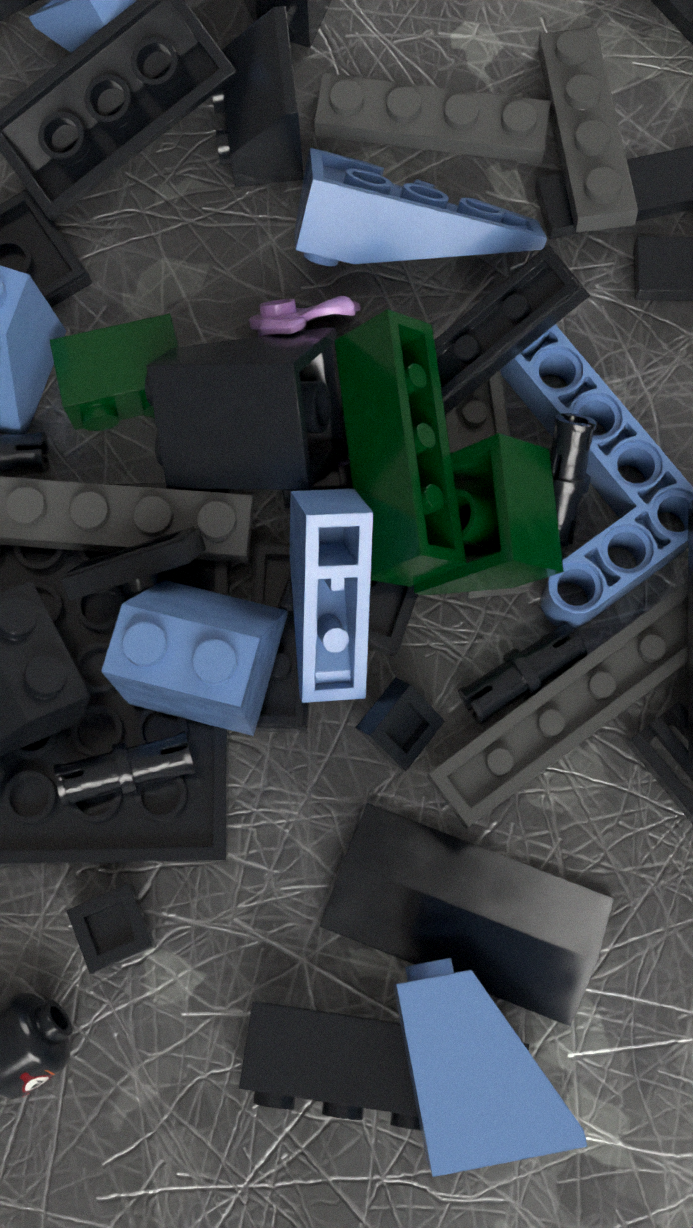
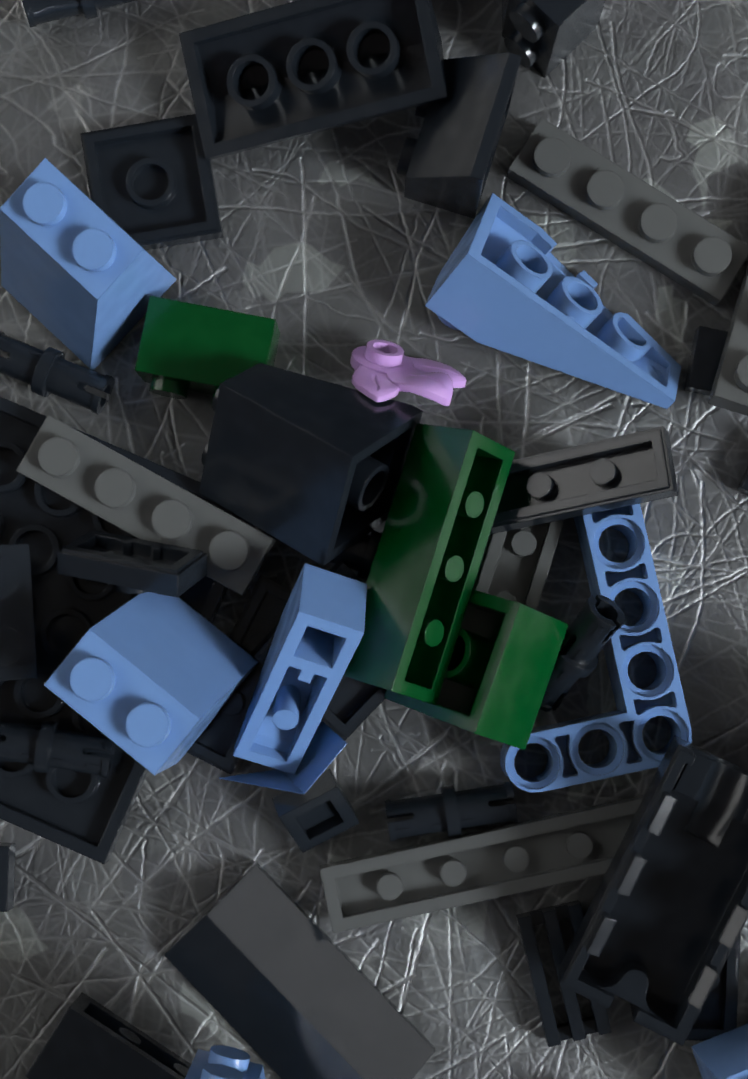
camera: 25 degrees right, 10 degrees up
none -> medium blue sticker [219,720,348,795]

